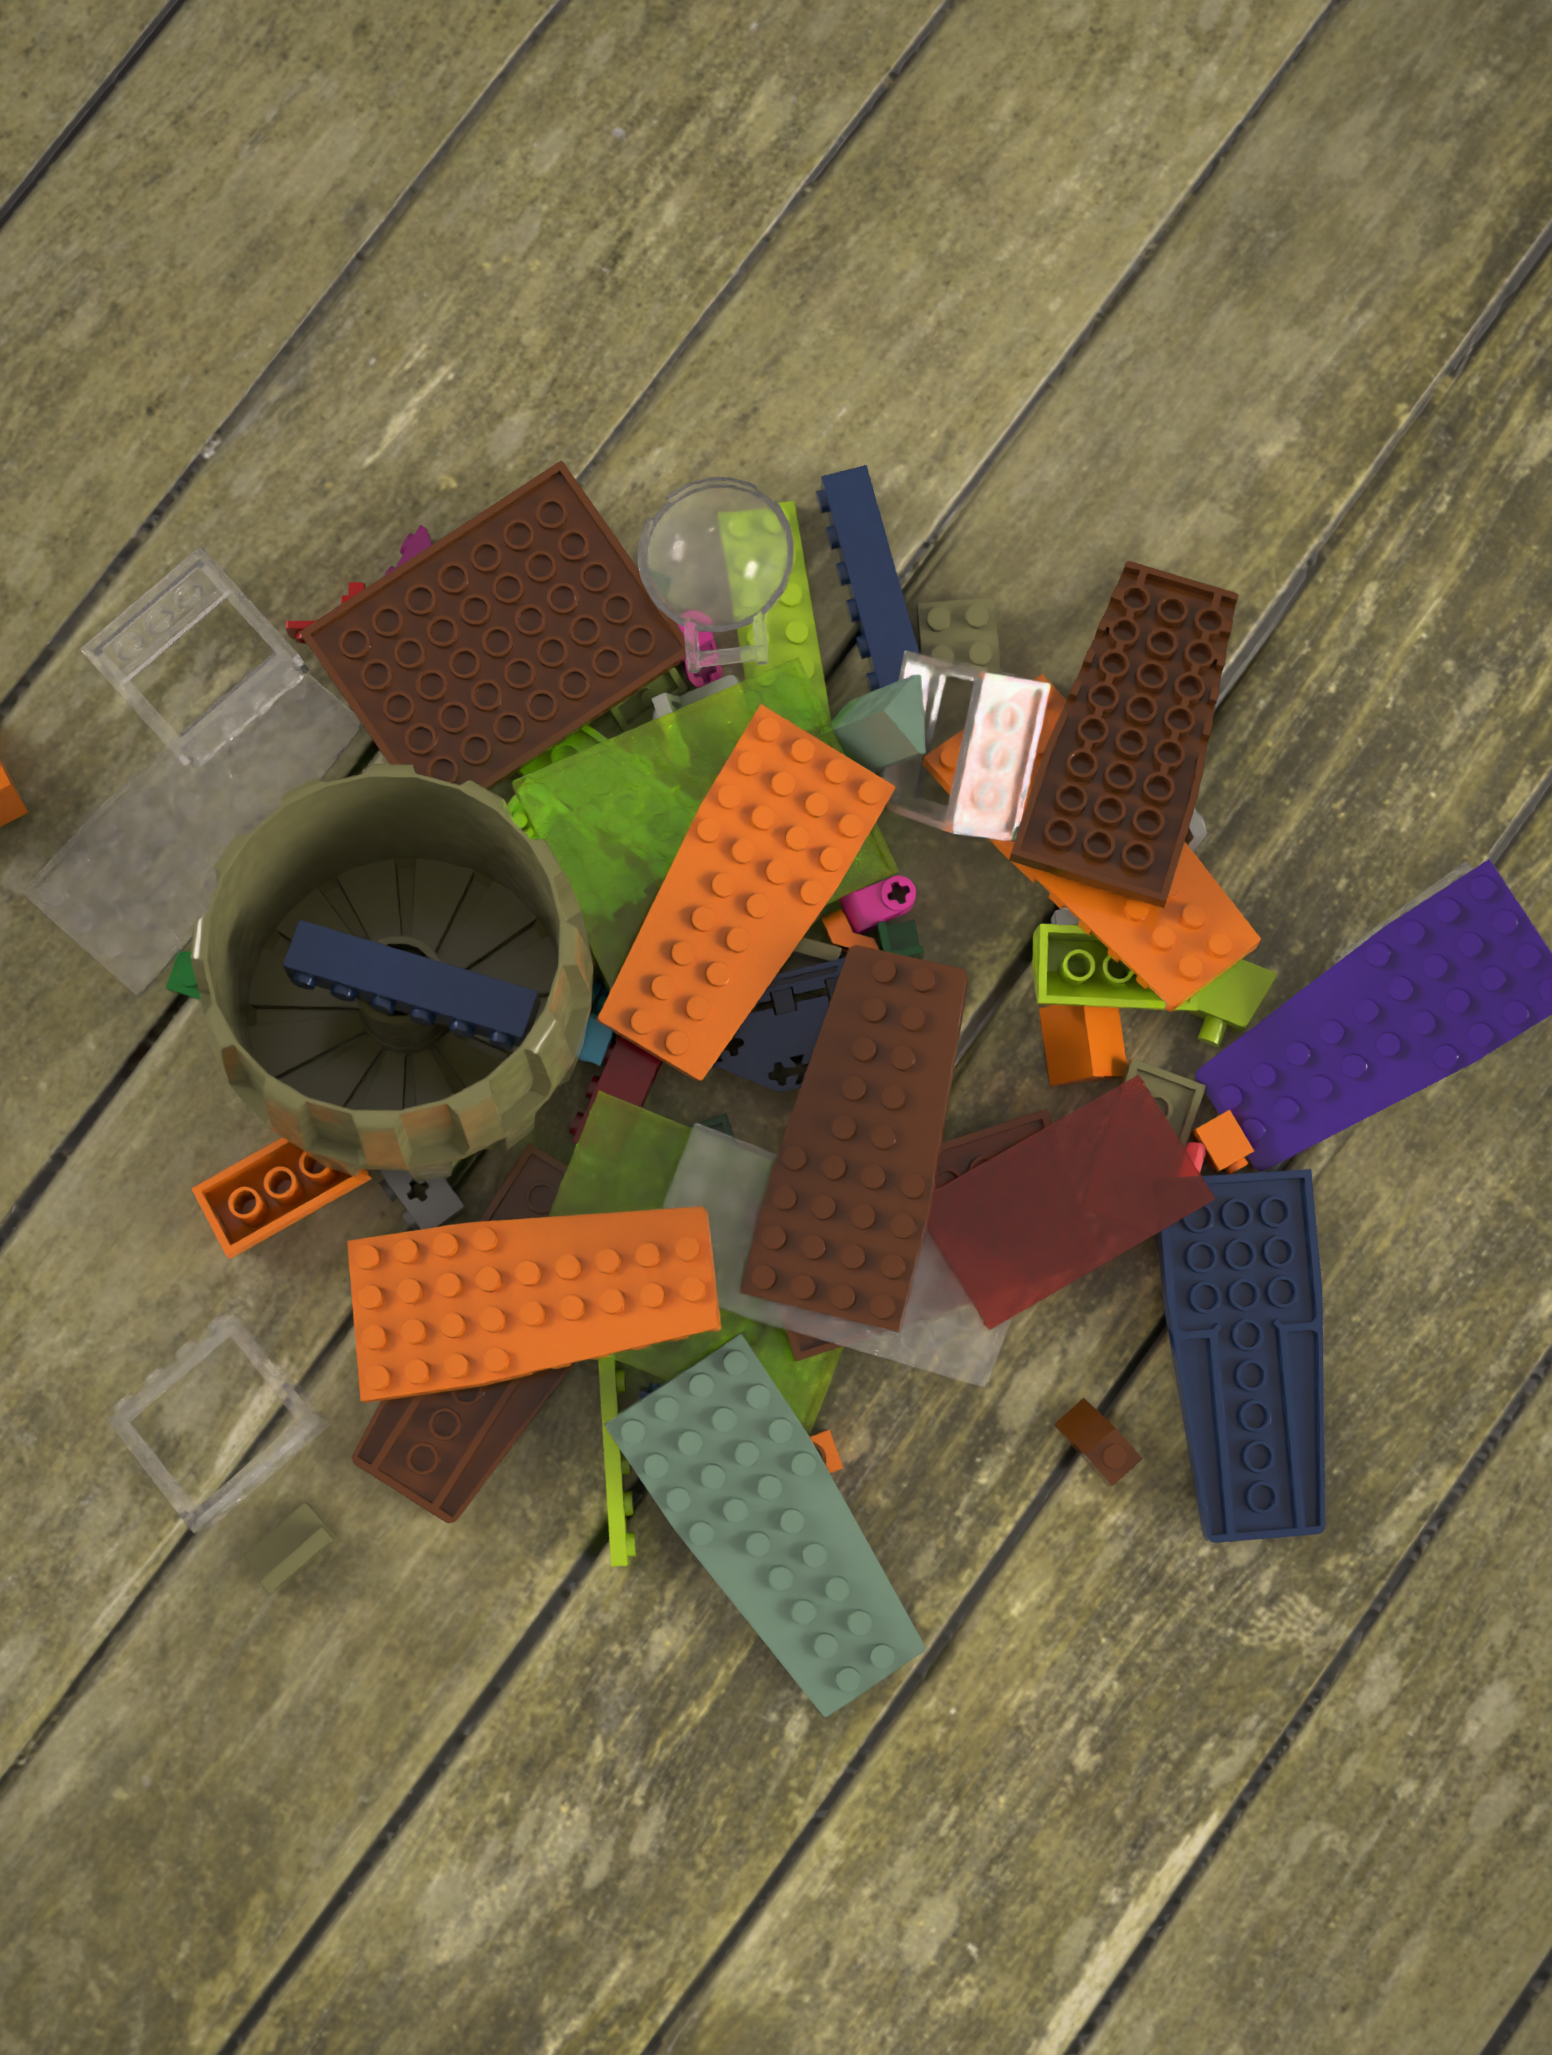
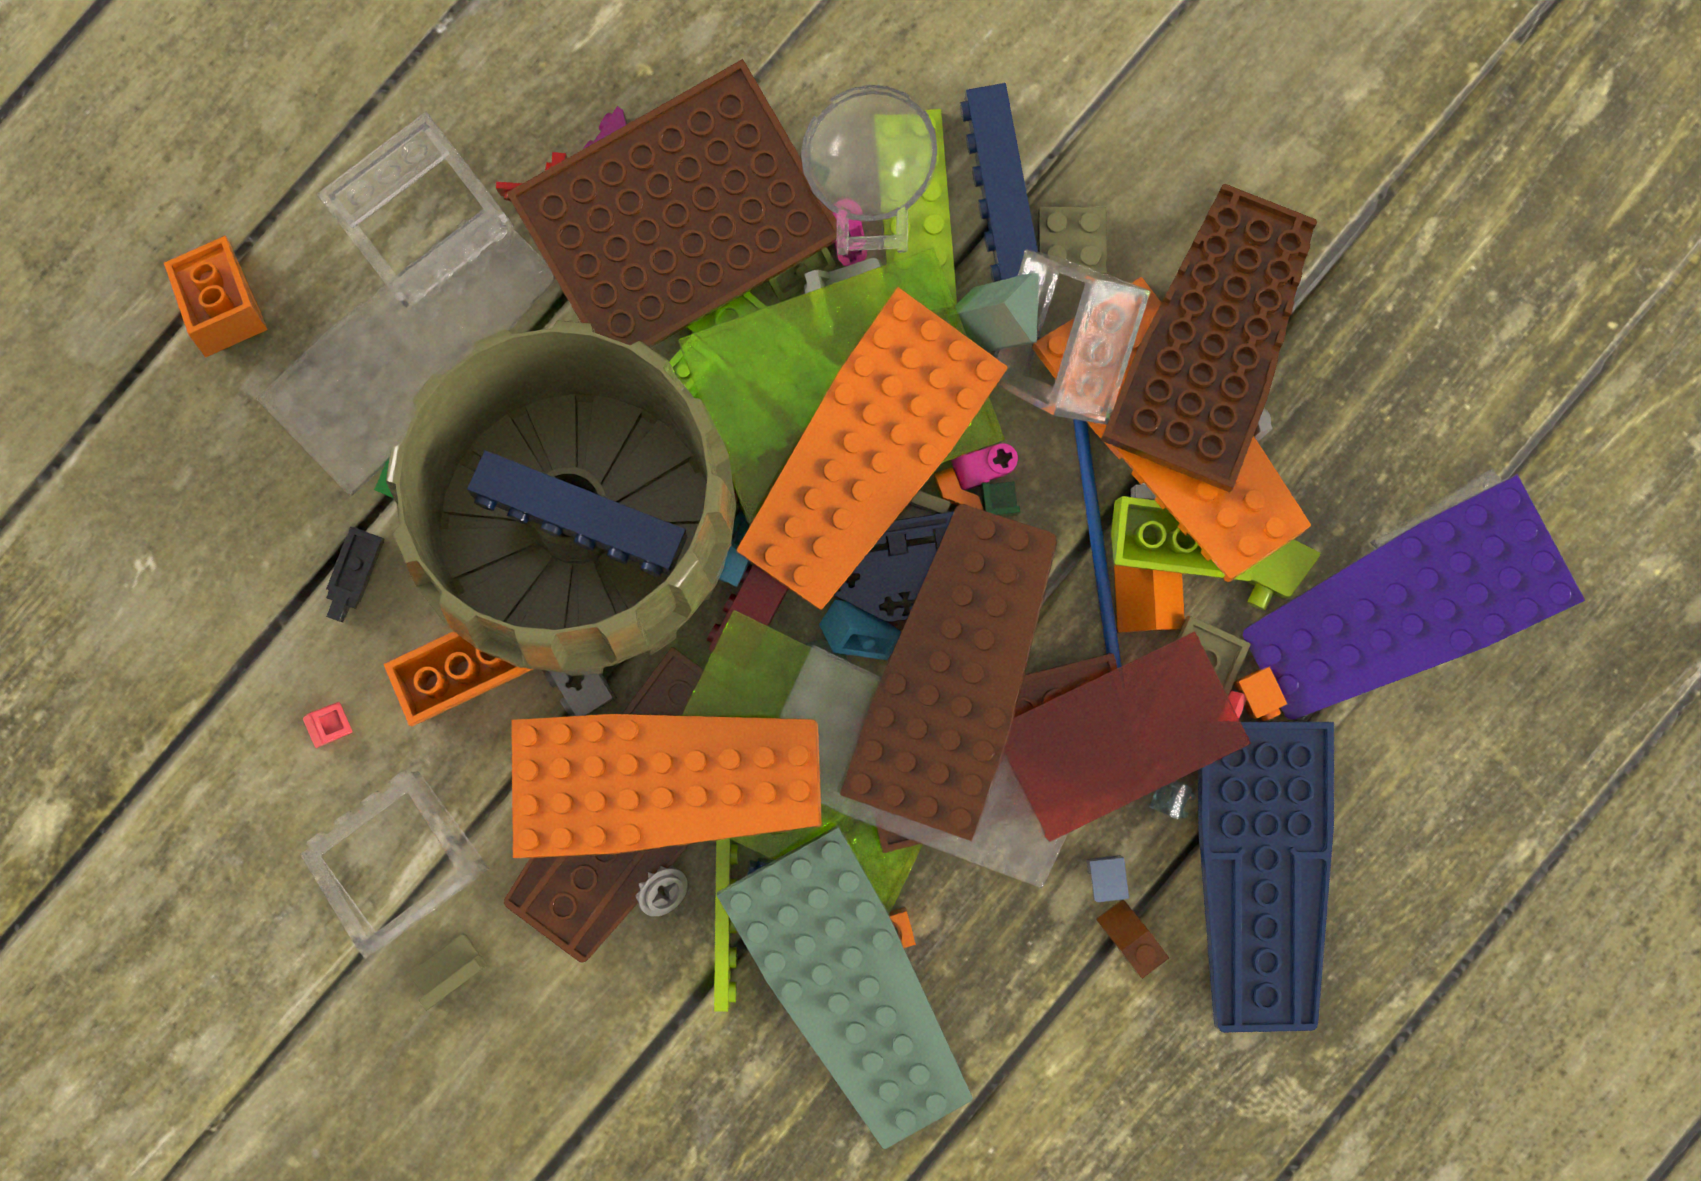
camera: 10 degrees right, 5 degrees up
none -> coral slope [303,701,353,749]
none -> black hinge [326,526,385,623]
none -> light grey gear [635,865,688,916]
none -> dark azure slope [819,600,901,660]
none -> blue piece [1060,324,1125,689]
none -> sand blue panel [1086,855,1129,902]
none -> clear light blue tile [1149,776,1196,820]

